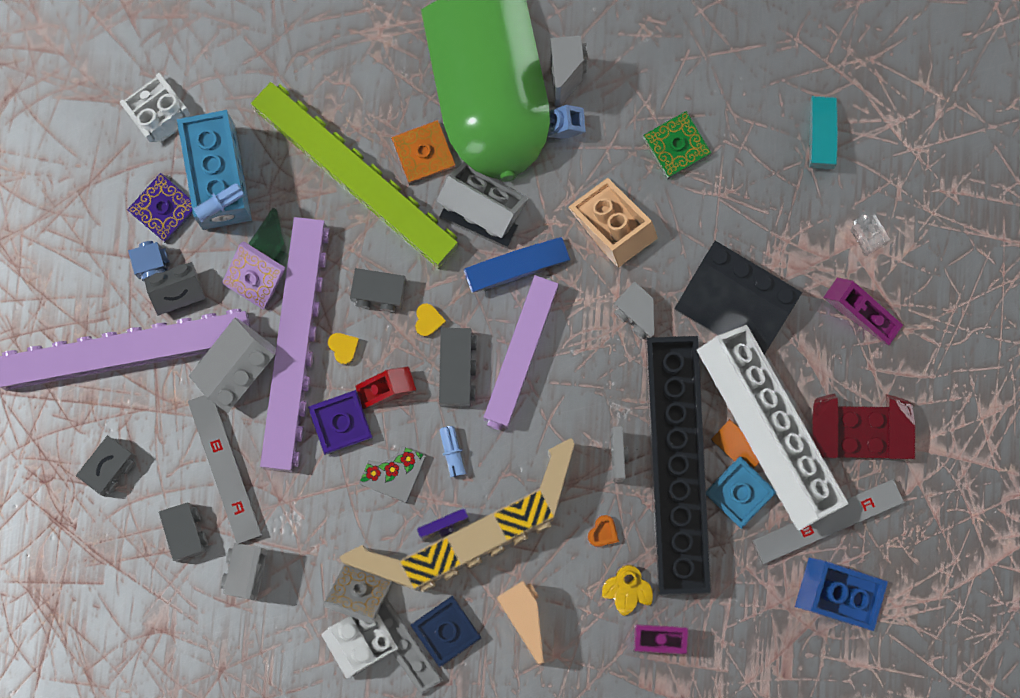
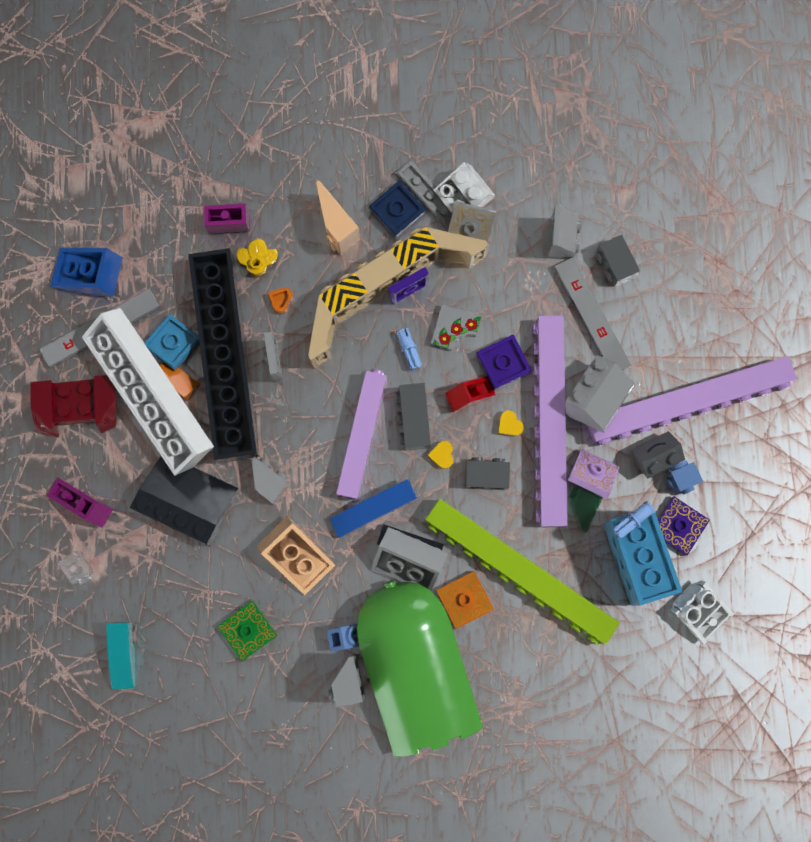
camera: 170 degrees right, 0 degrees up
dark grey brick [76,435,136,496] -> none

